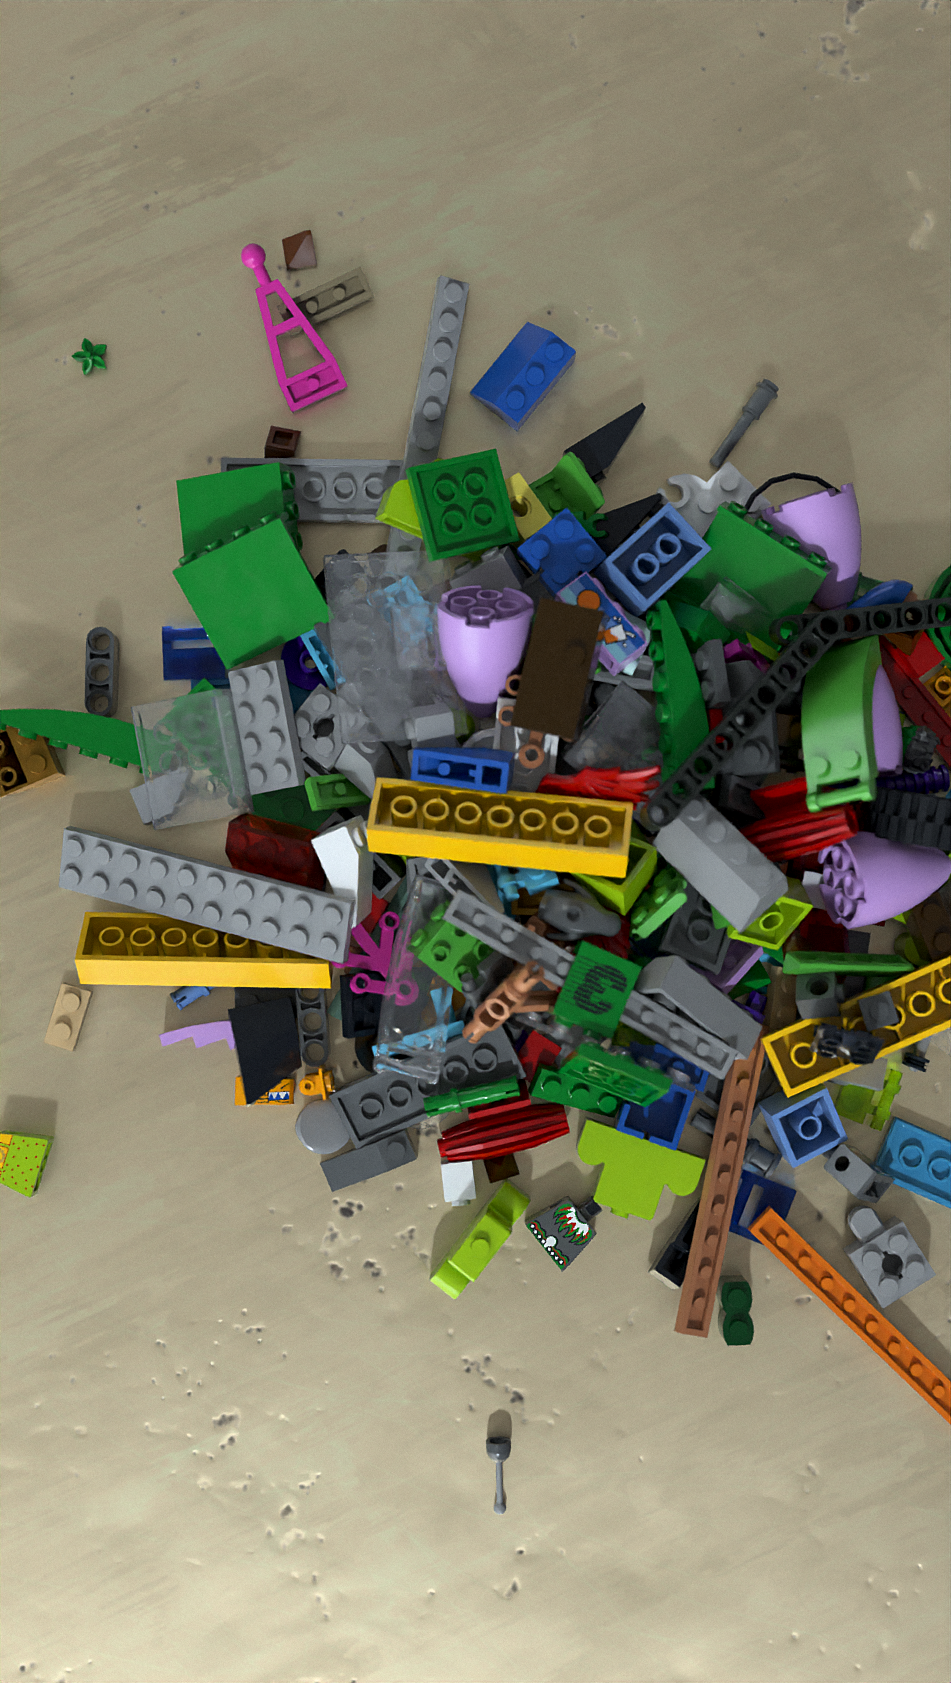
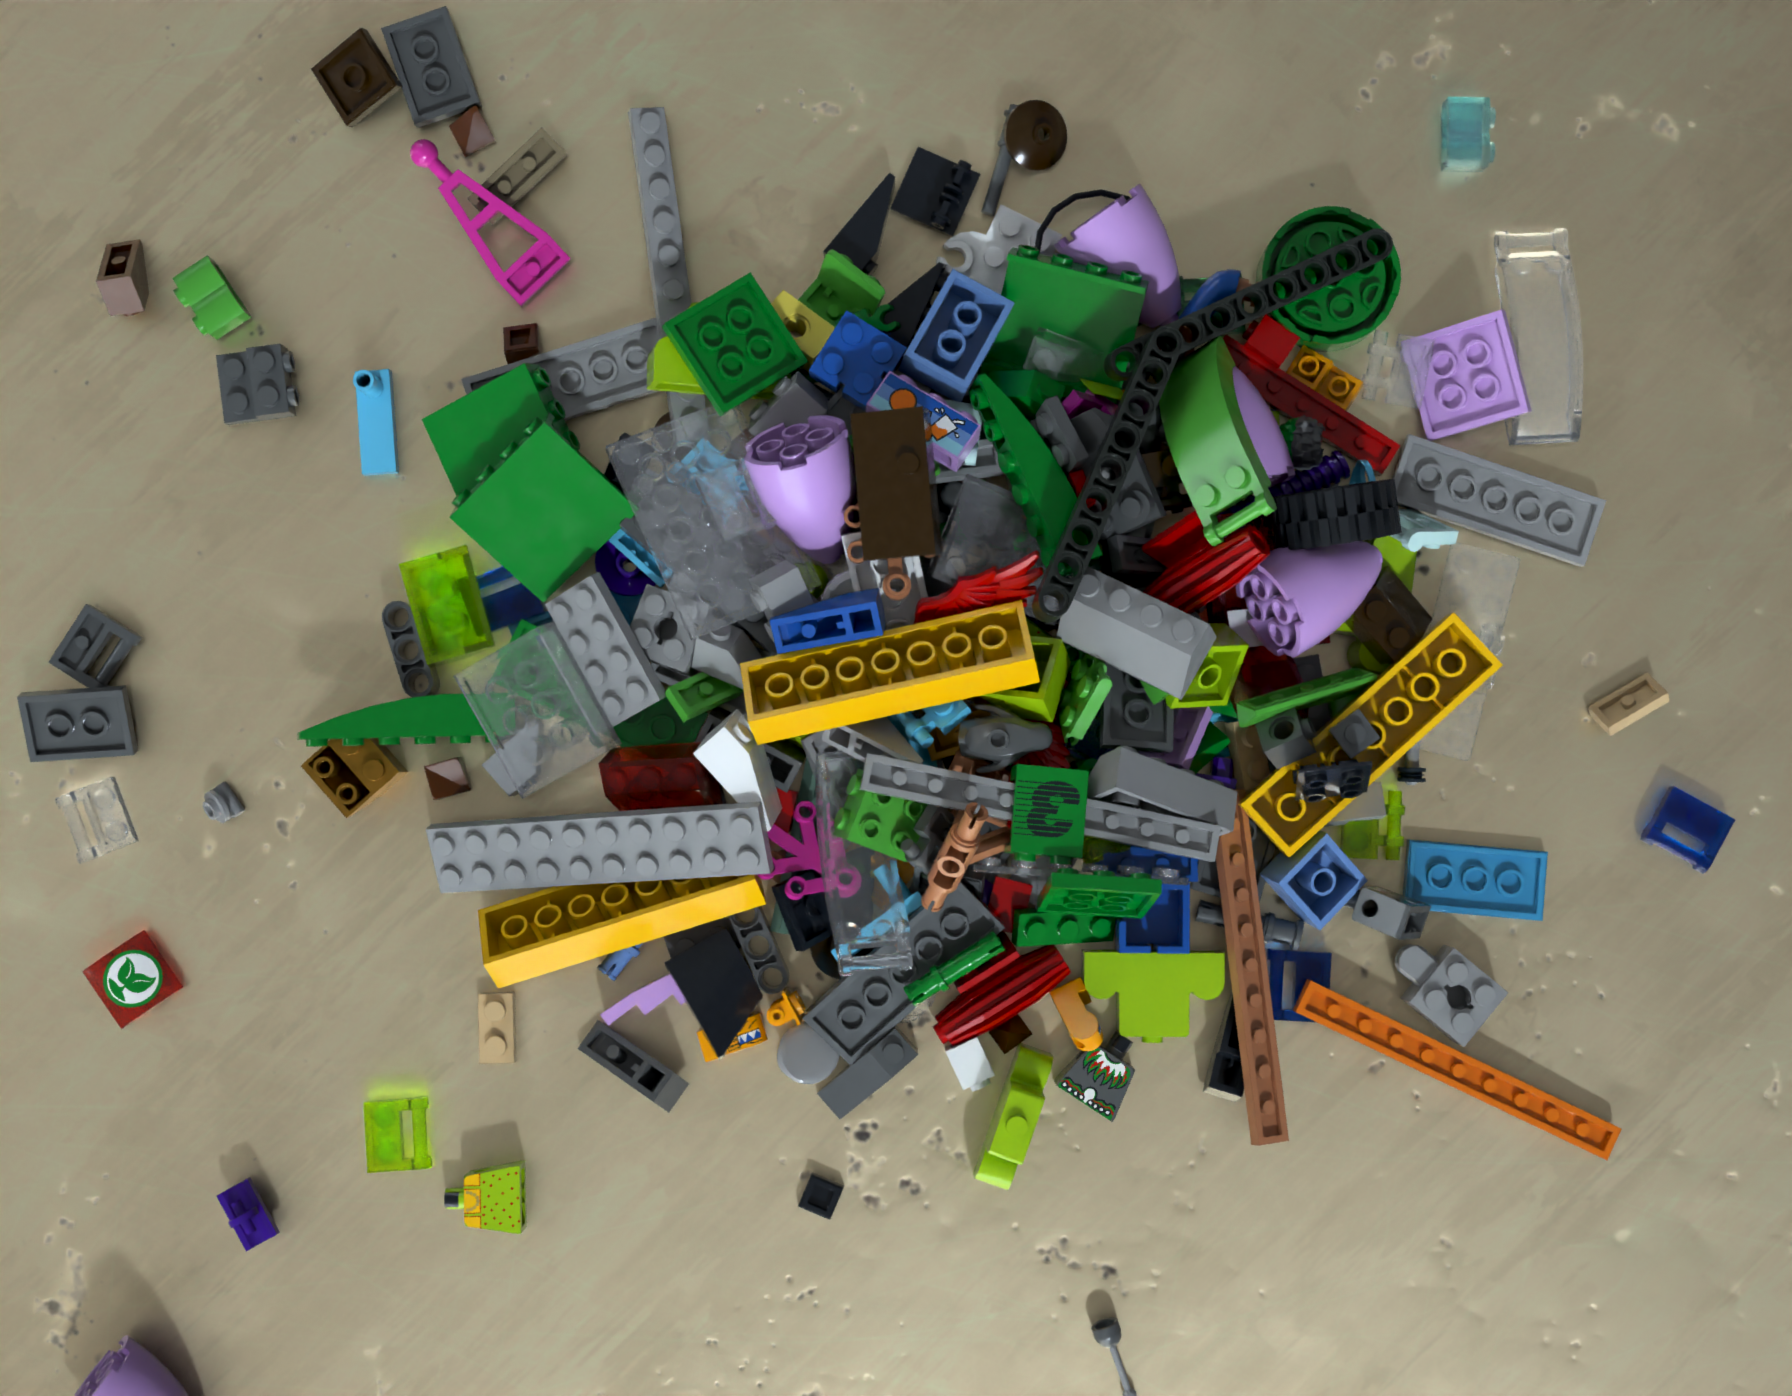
camera: 20 degrees left, 0 degrees up
green plant [71,338,107,376] -> none
blue slope [470,322,576,432] -> none
dark green brick [716,1275,754,1346] -> none
reddish brown slope [884,617,925,656] -> none
none -> bright green brick [173,255,251,340]
none -> dark grey plate [216,344,299,425]
none -> dark brown plate [311,28,403,127]
none -> medium azure piece [353,369,399,476]
none -> dark grey plate [381,6,482,128]
none -> clear neon green slope [399,545,496,667]
none -> reddish brown slope [424,757,471,800]
none -> dark grey slope [577,1020,689,1113]
none -> black tile [798,1172,844,1220]
none -> black hinge [890,147,981,237]
none -> dark brown dish [1004,100,1067,171]
none -> light orange leg [1049,977,1103,1052]

